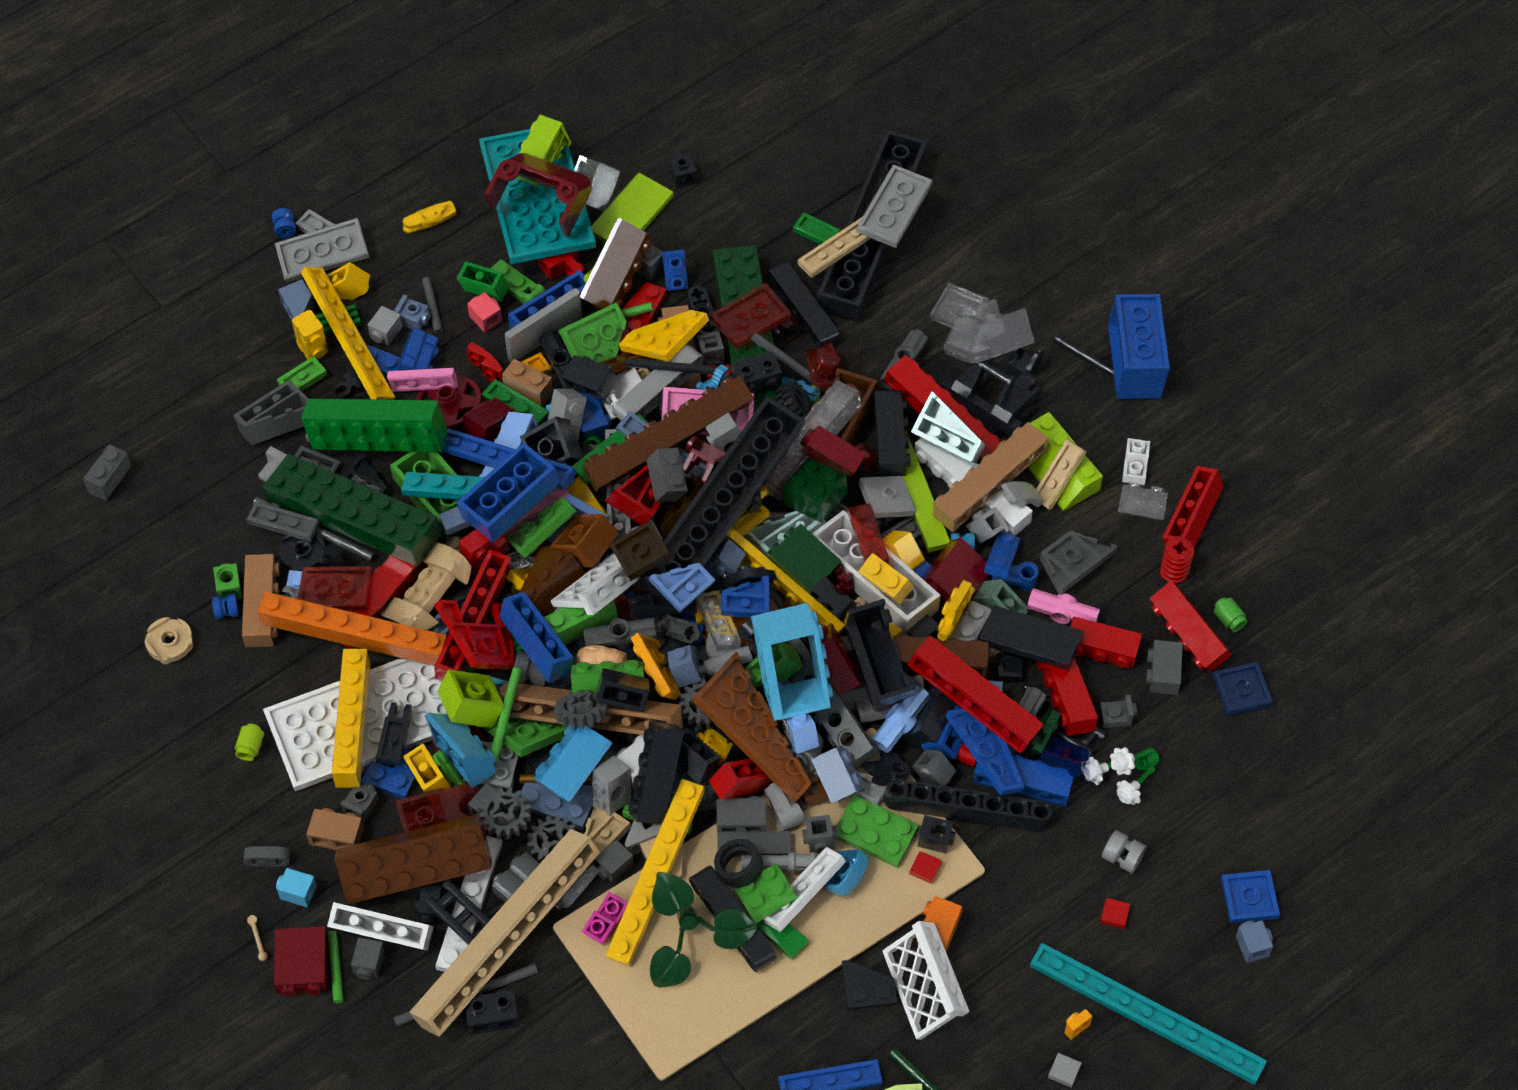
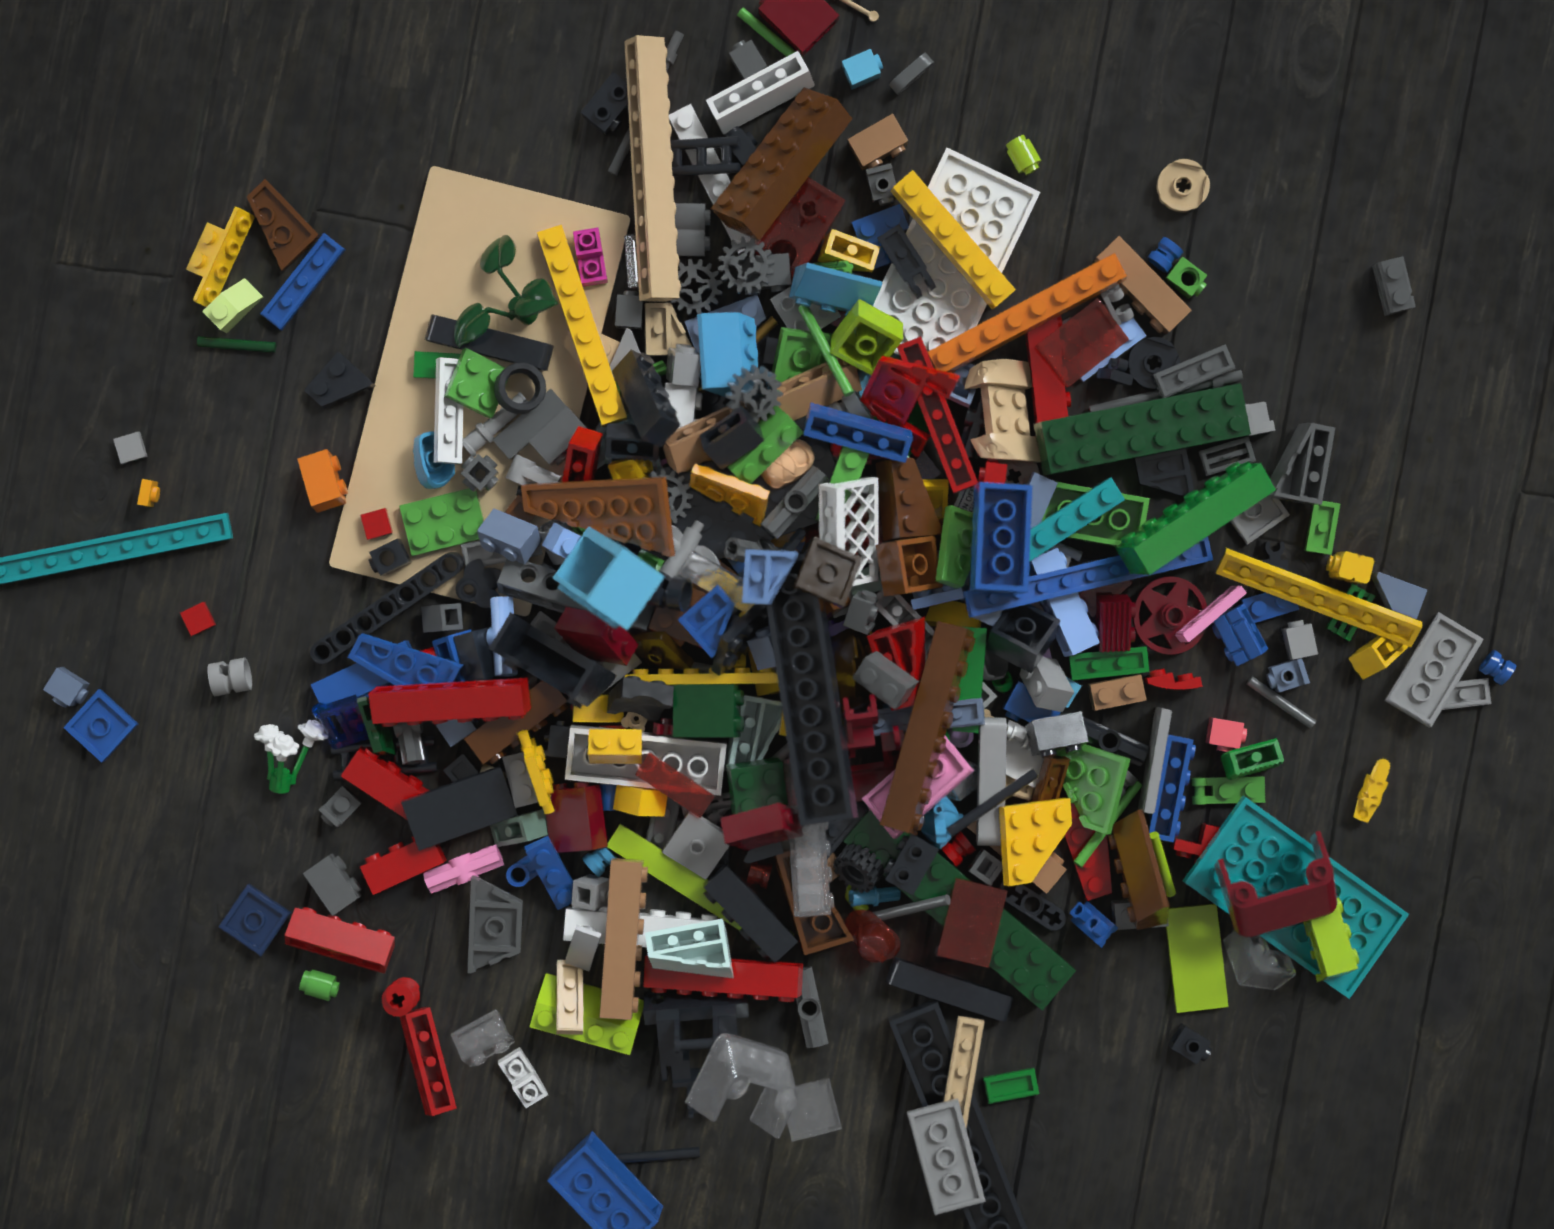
camera: 140 degrees right, 30 degrees up
light orange tile [522,352,552,375] -> none
sand blue slope [668,645,701,688] -> none
light grey brick [705,413,741,453] -> none
white fence [882,921,969,1040] -> none

